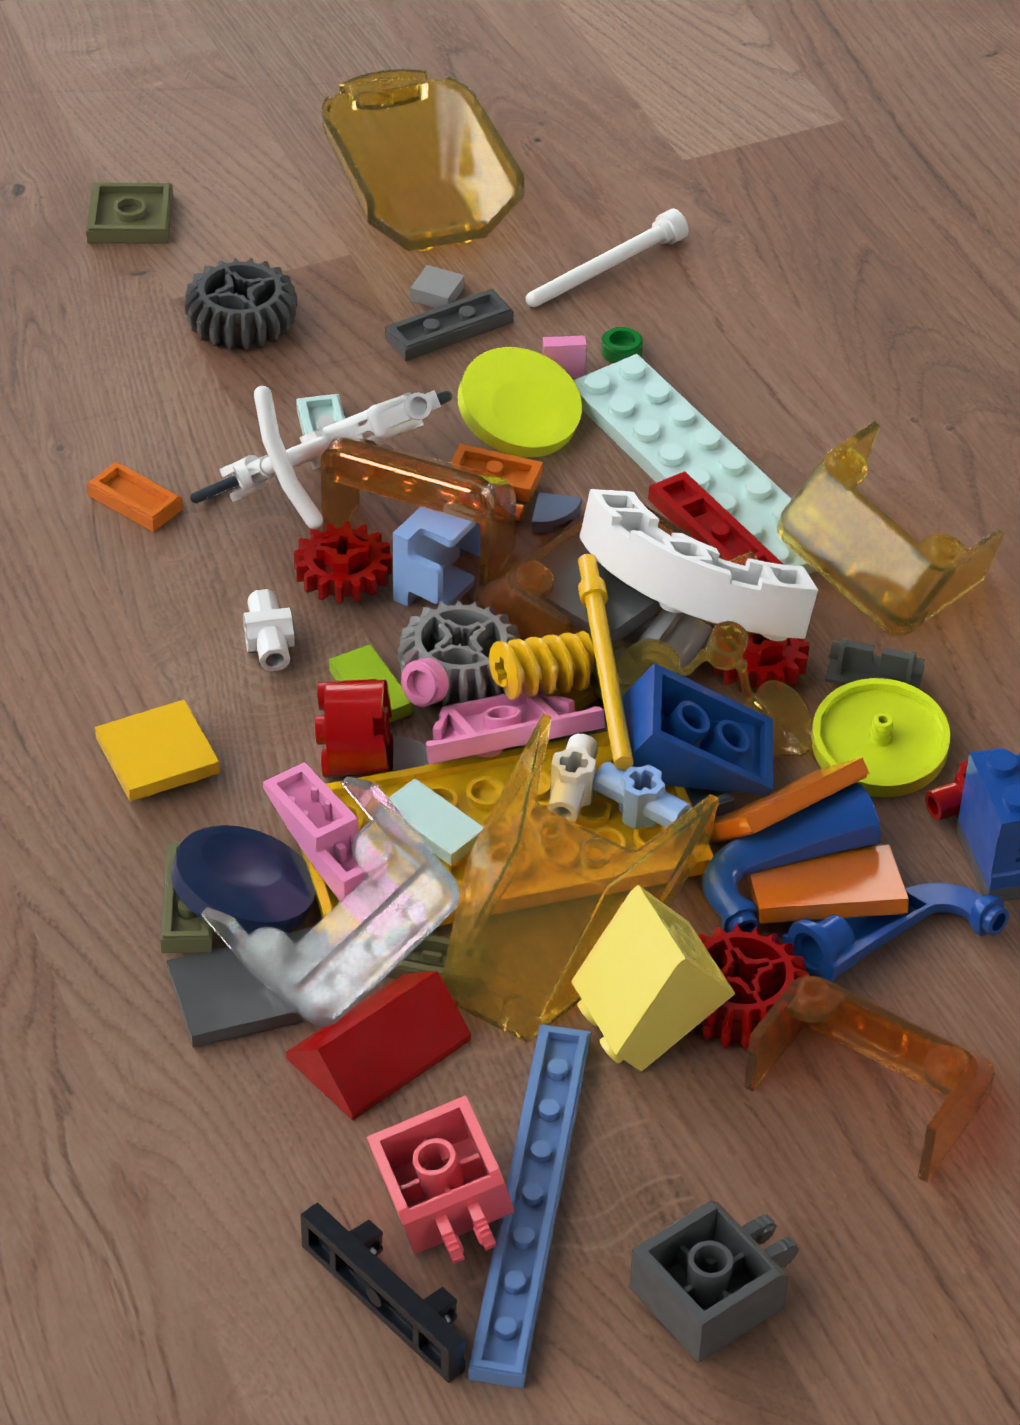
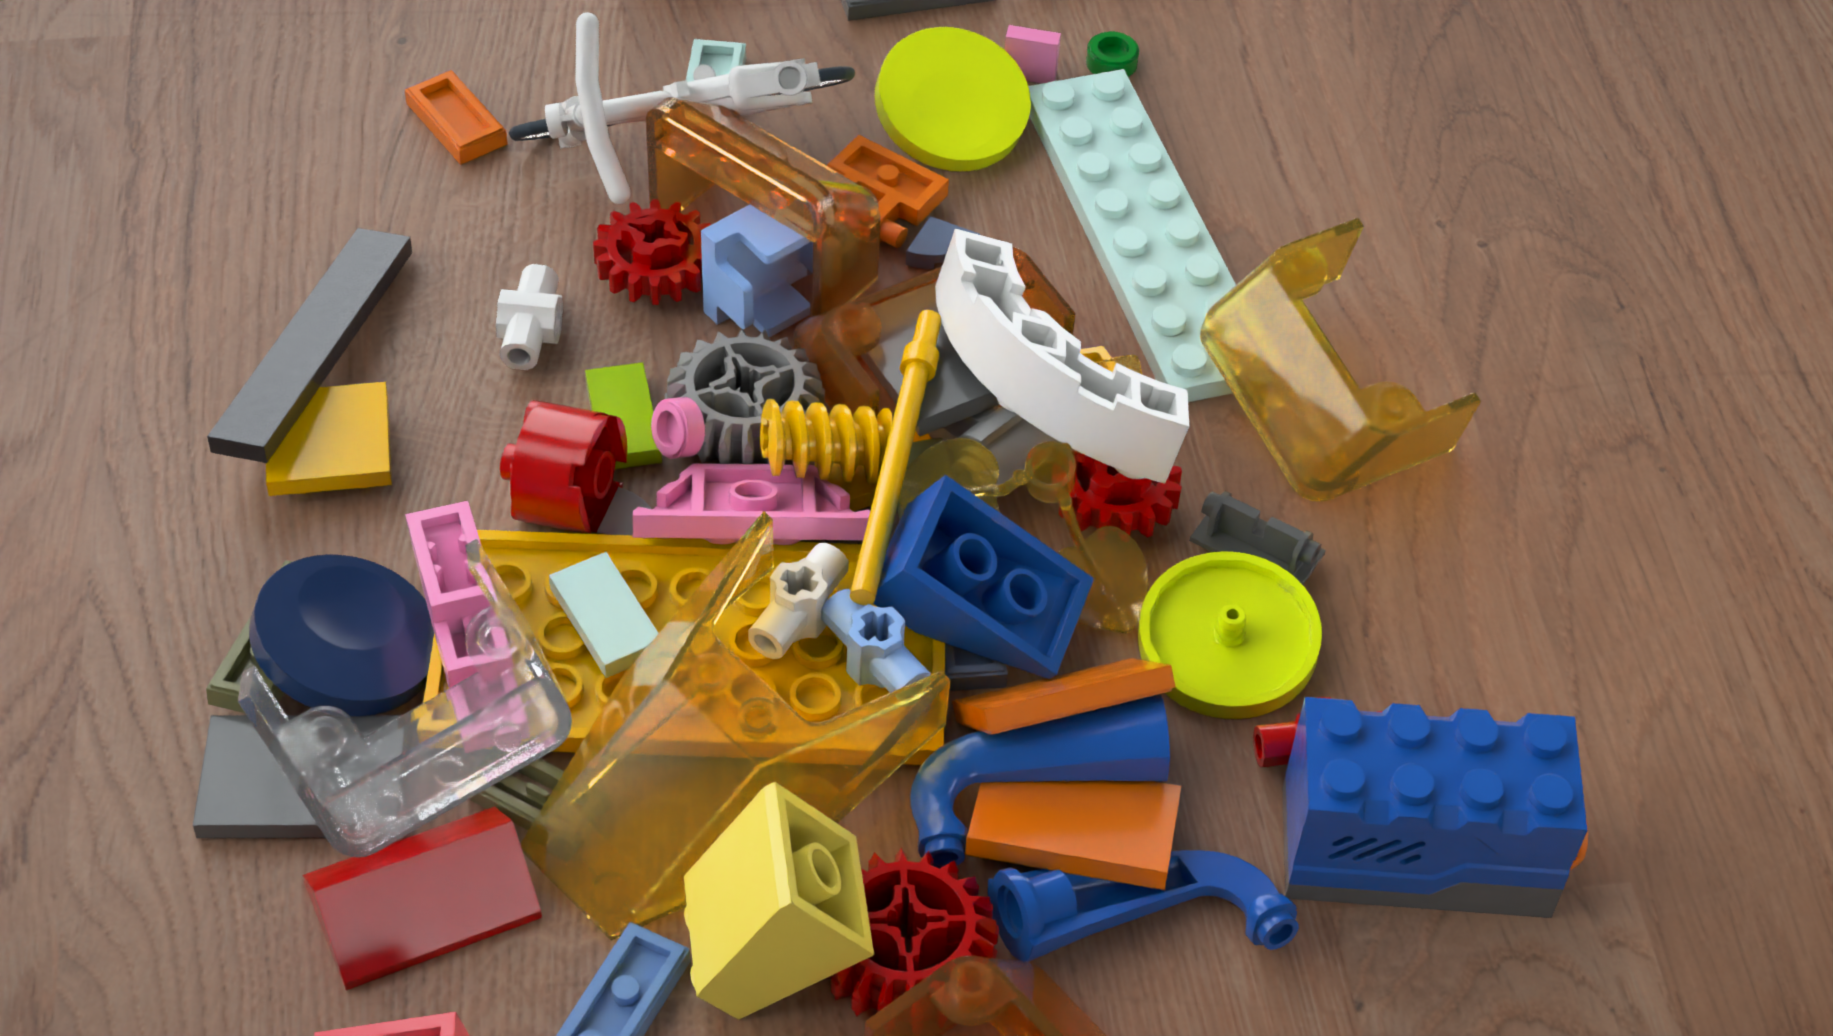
camera: 15 degrees right, 5 degrees up
red hinge [648,471,784,566] -> none
none -> tile [207,228,412,463]

